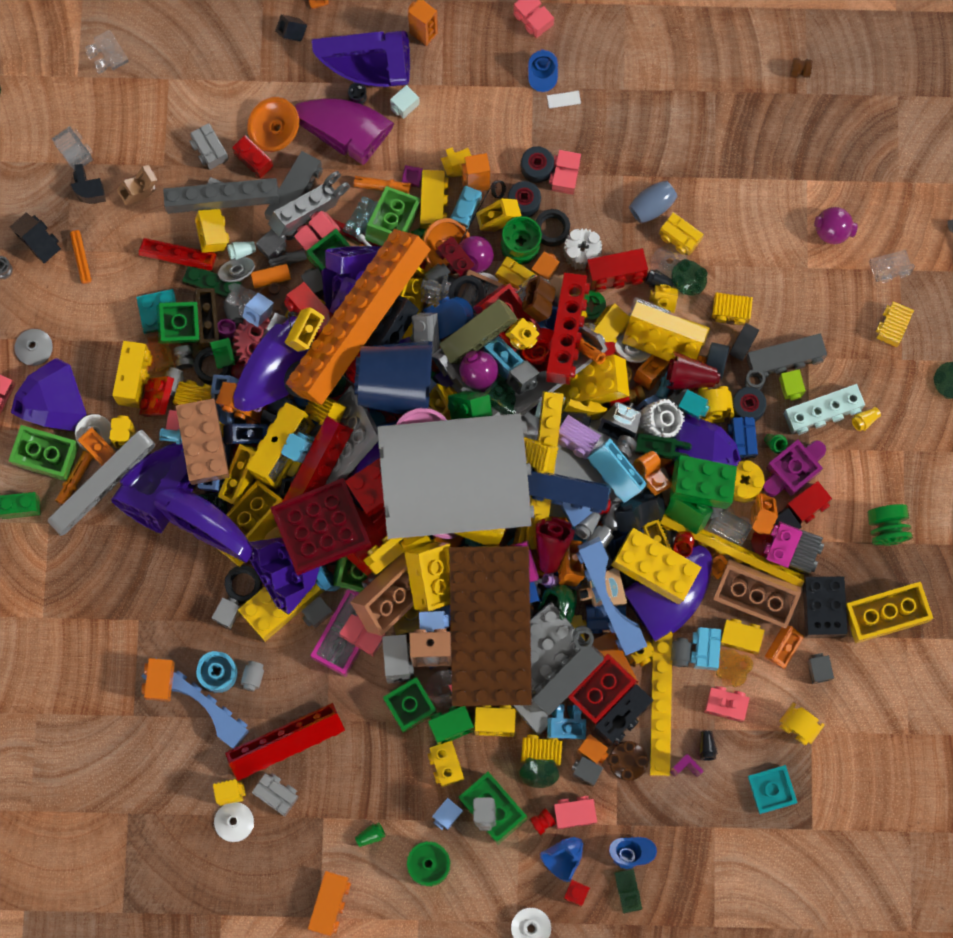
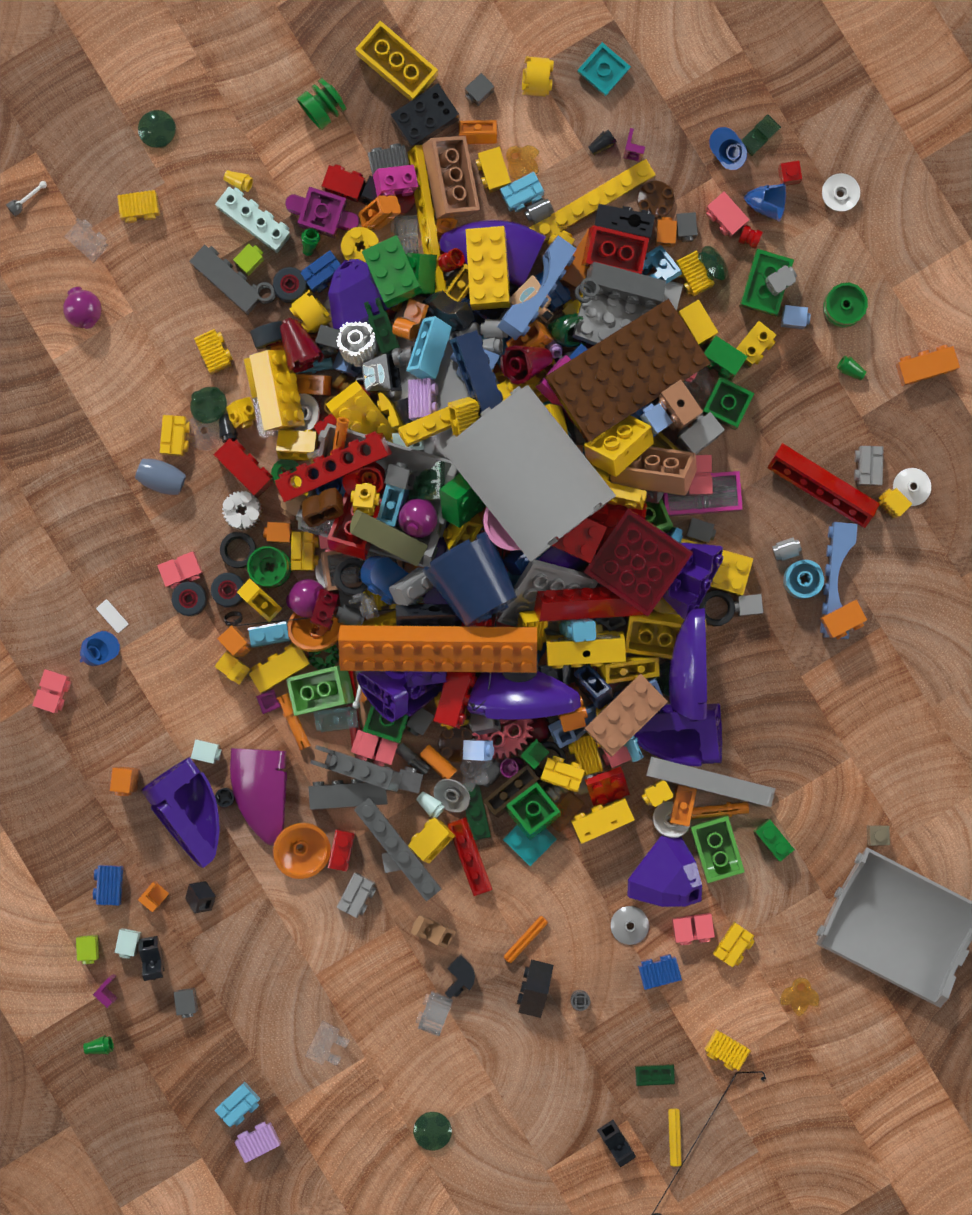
camera: 125 degrees left, 10 degrees up
yellow brick [284,307,325,352] -> none
teal brick [678,389,710,420] -> none
coral brick [704,686,750,722] -> none
black tyre [729,323,759,361] -> none
none -> yellow brick [541,756,585,793]

